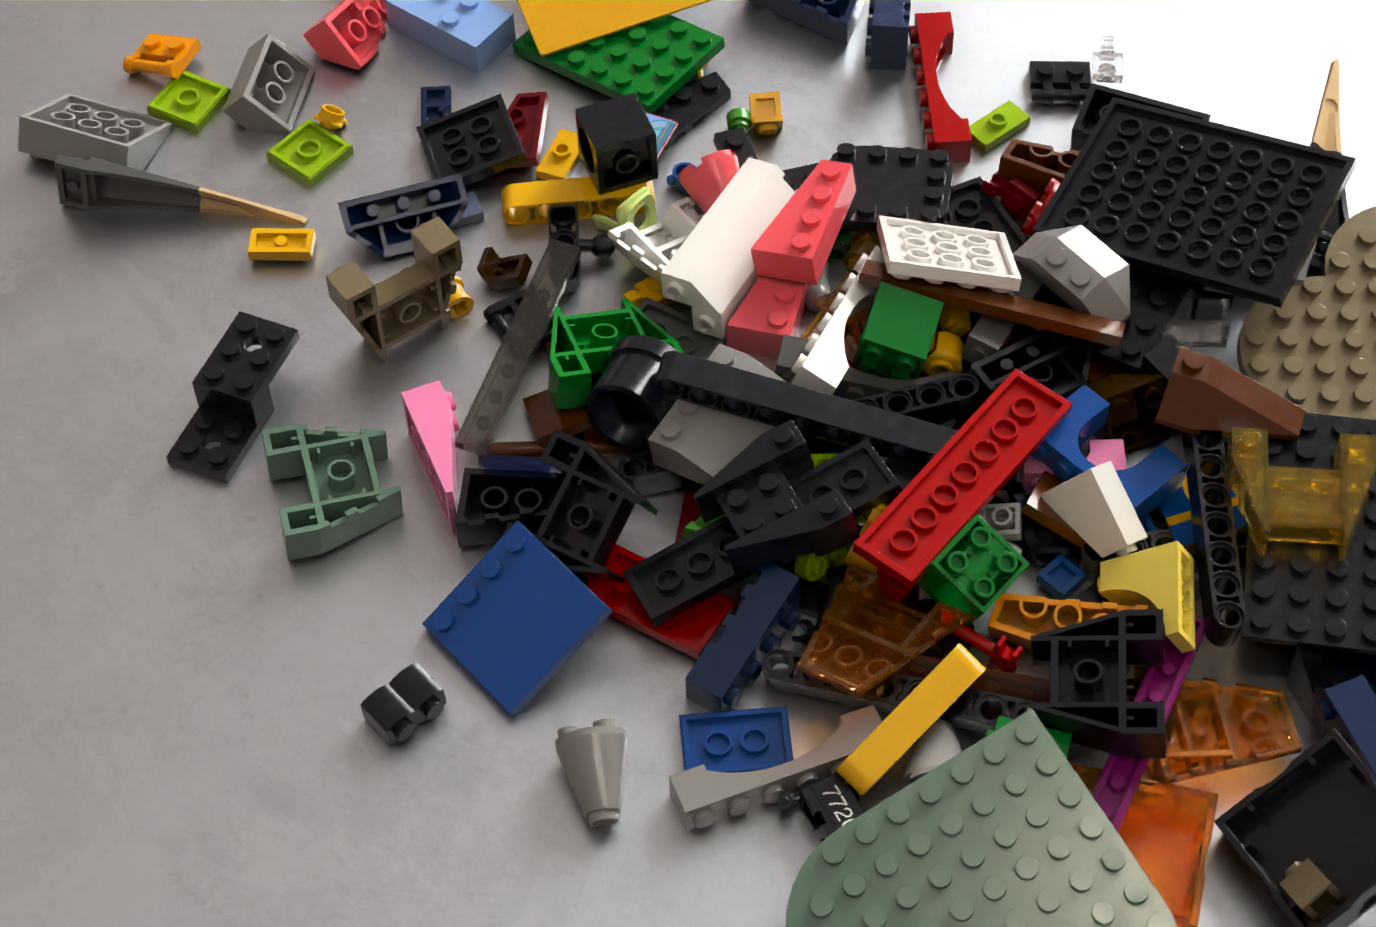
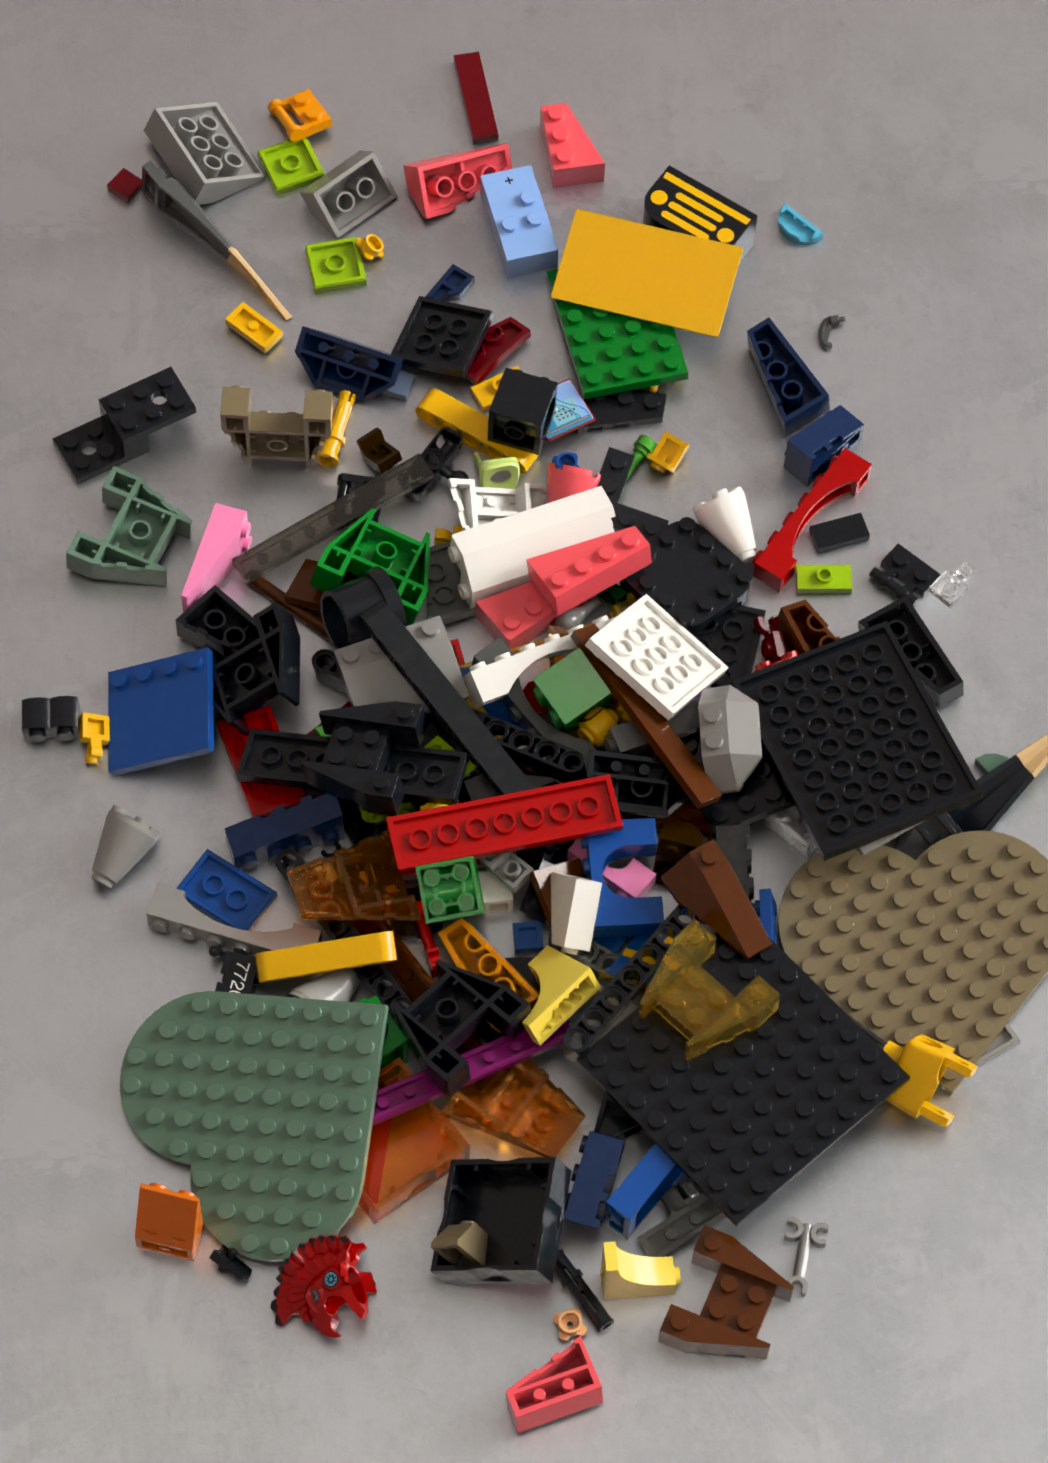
camera: 35 degrees right, 10 degrees up
clear blue tile [482,454,558,473] -> none
none -> yellow plate [79,712,110,765]
none -> dark red tile [107,168,142,204]
none -> white cone [692,487,756,564]
none -> black tile [809,513,870,553]

